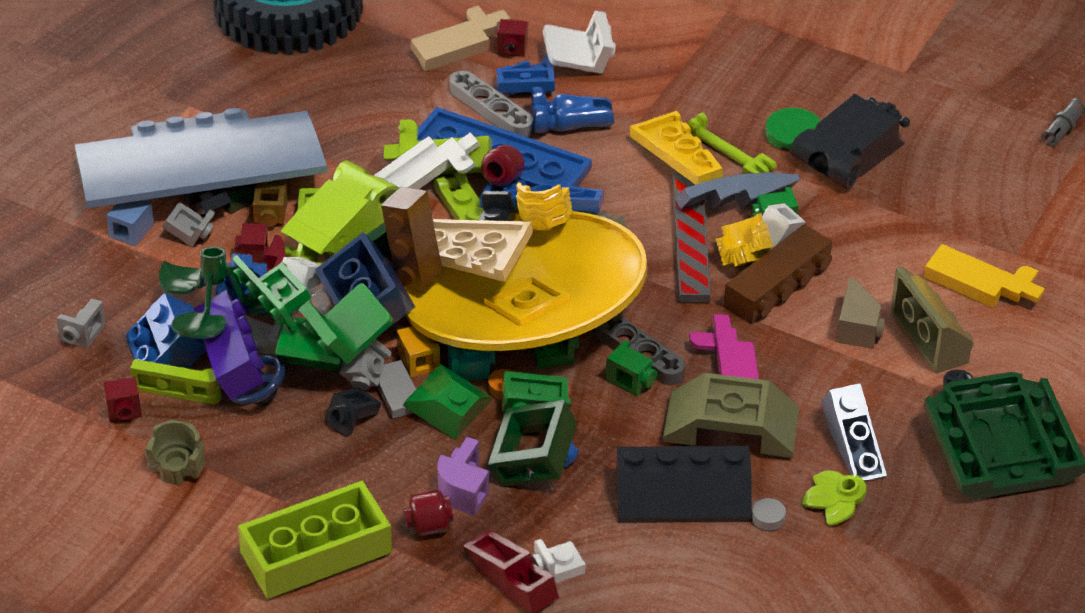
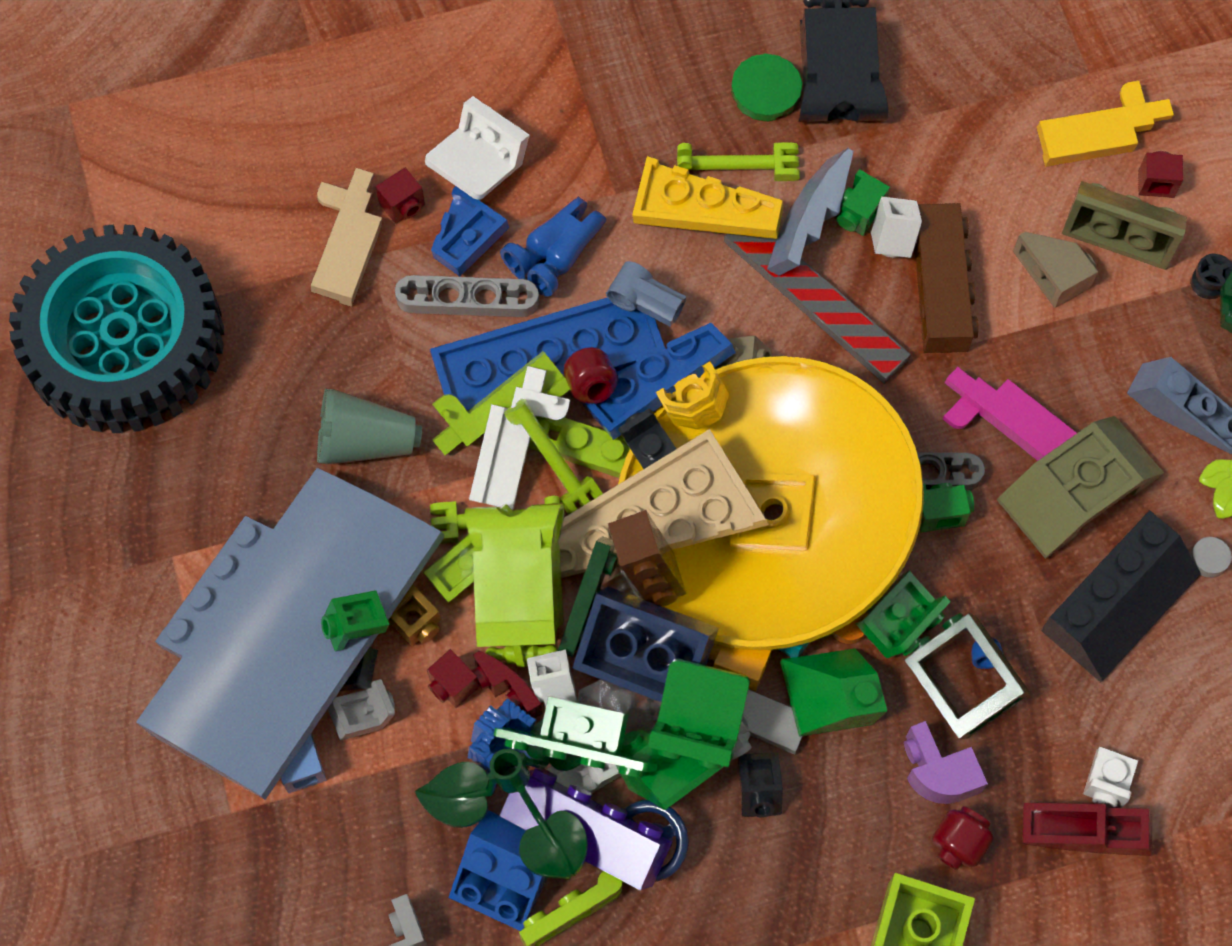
camera: 45 degrees left, 25 degrees up
yellow hair [715,213,773,267] -> none
none -> sand green cone [317,389,422,465]
none -> green bracket [321,590,389,652]
none -> lime hinge [504,398,603,515]
none -> sand blue piece [606,261,686,327]
none -> dark red plate [1138,151,1183,198]

